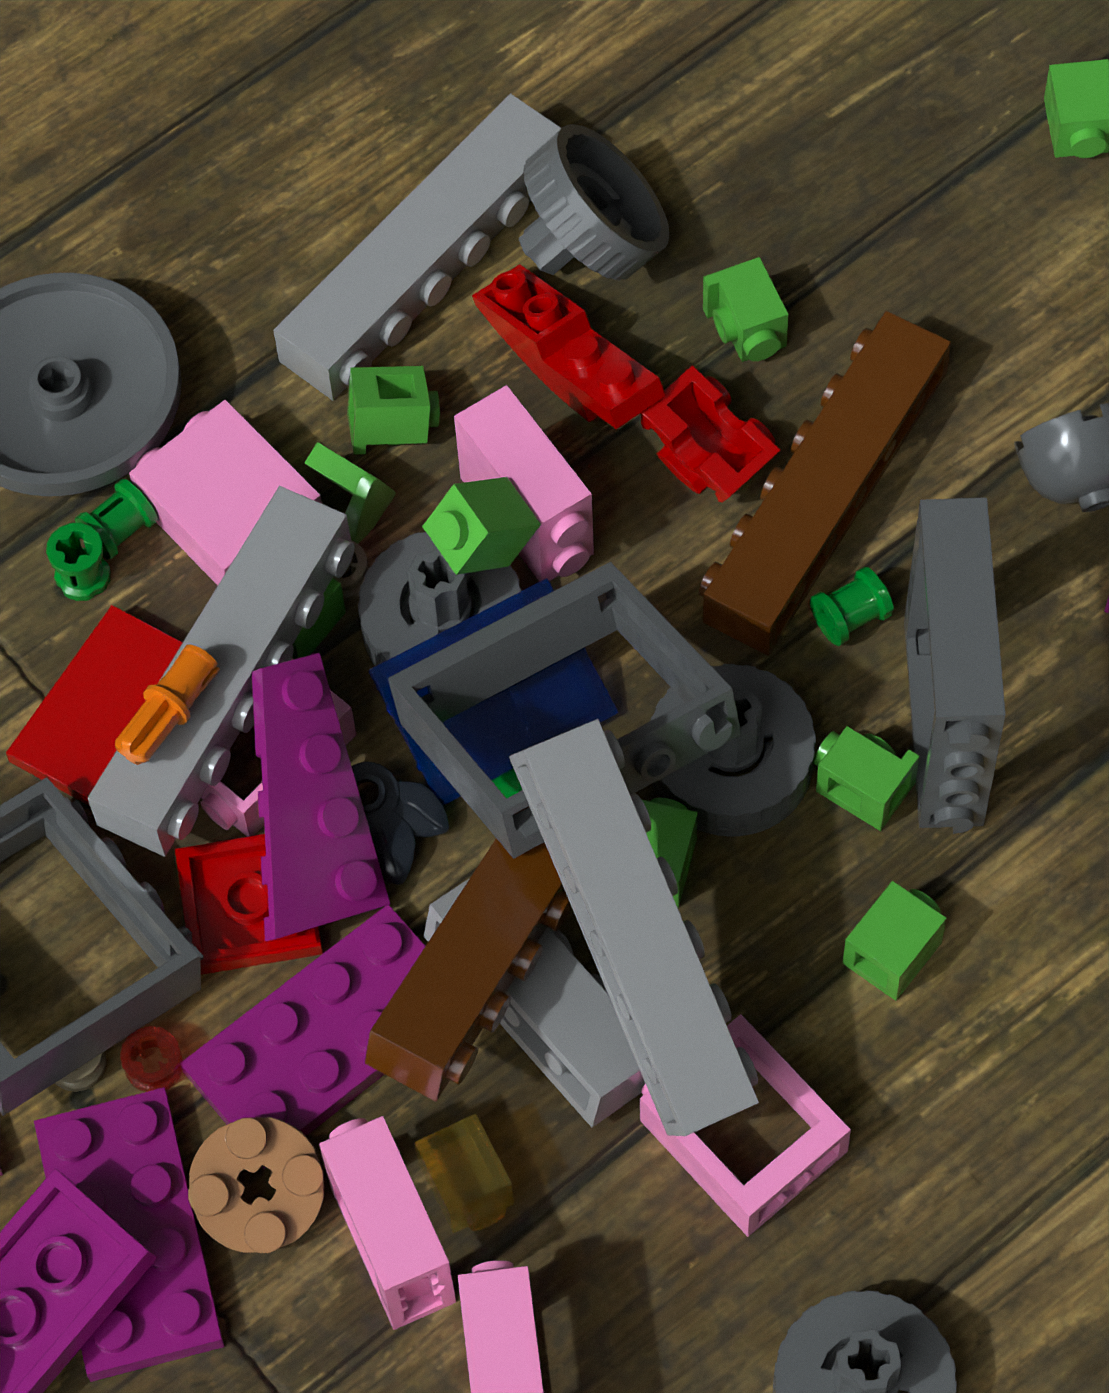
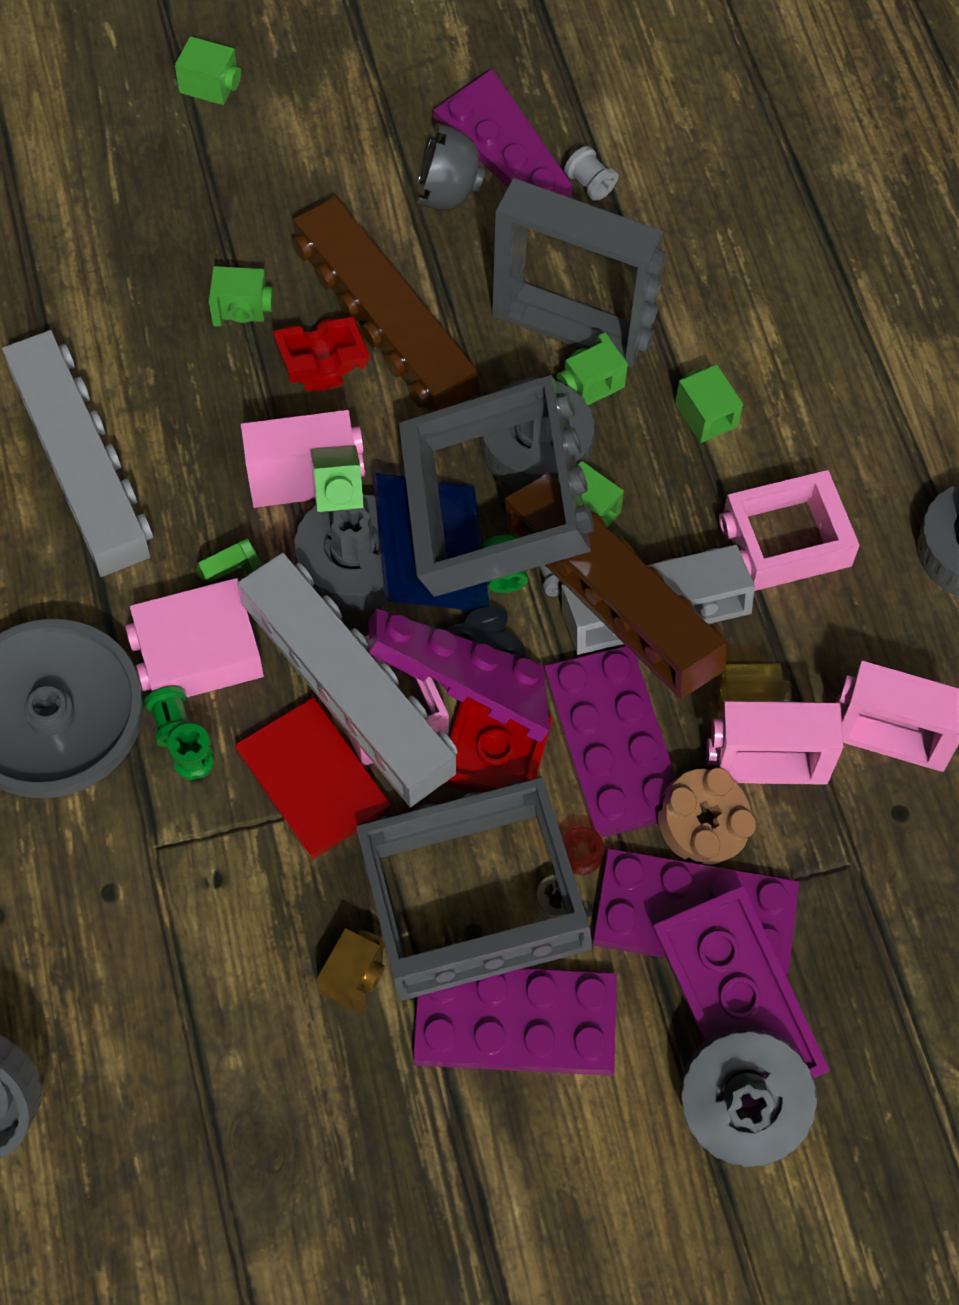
camera: 70 degrees left, 0 degrees up
orange axle [115,644,220,765] -> none
bright green brick [347,366,440,454] -> none
red slope [472,264,665,429] -> none
light grey brick [509,719,759,1136] -> none
dark grey piece [519,124,669,281] -> none
green bush [810,567,894,646] -> none

